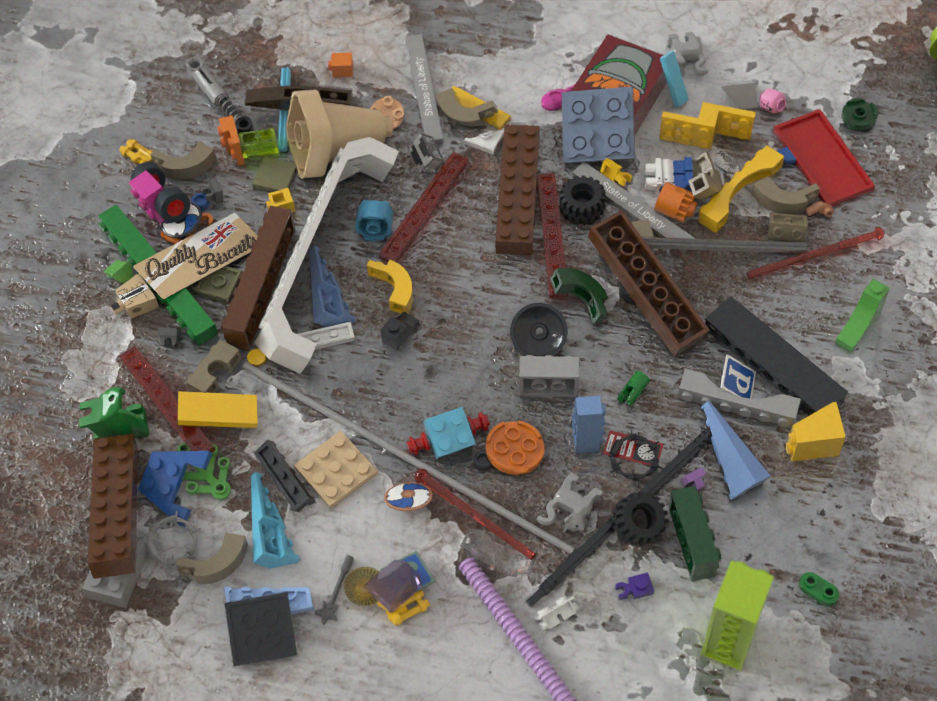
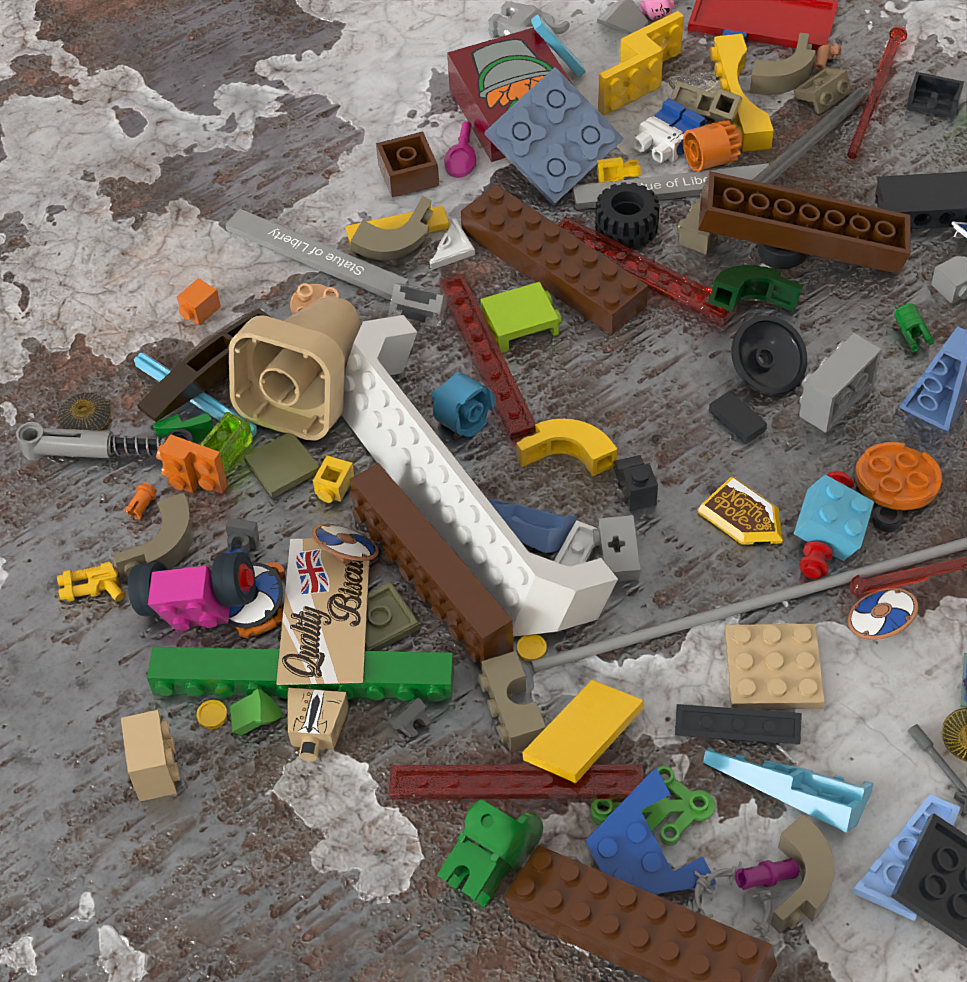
camera: 50 degrees left, 5 degrees down
none -> dish [57,392,112,431]
none -> tan brick [121,710,180,802]
none -> orange pin [125,482,157,520]
none -> green slope [152,412,216,443]
none -> yellow piece [196,700,228,729]
none -> shield [312,524,378,565]
none -> reddish brown brick [376,131,439,198]
none -> lime panel [480,282,562,354]
none -> light grey brick [593,515,641,582]
none -> tile [698,477,783,545]
none -> black tile [709,391,767,443]
none -> magenta pin [735,858,800,890]
none -> black window [906,72,964,119]

